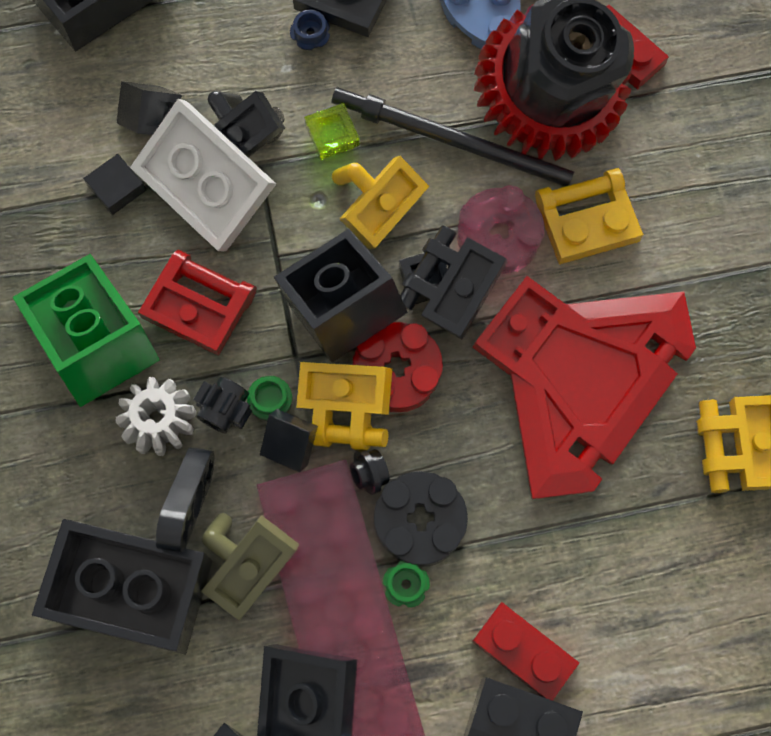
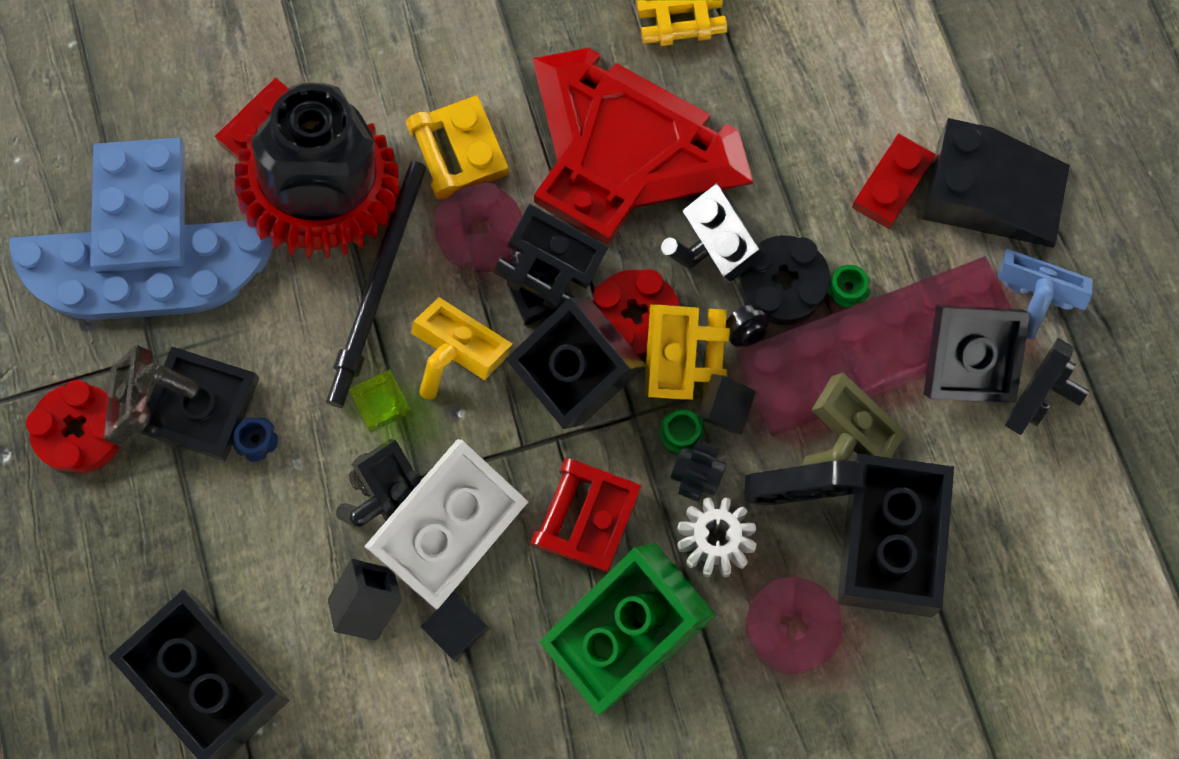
camera: 90 degrees left, 0 degrees up
none -> plate [661,183,766,281]
none -> clear pink plate [745,577,842,675]

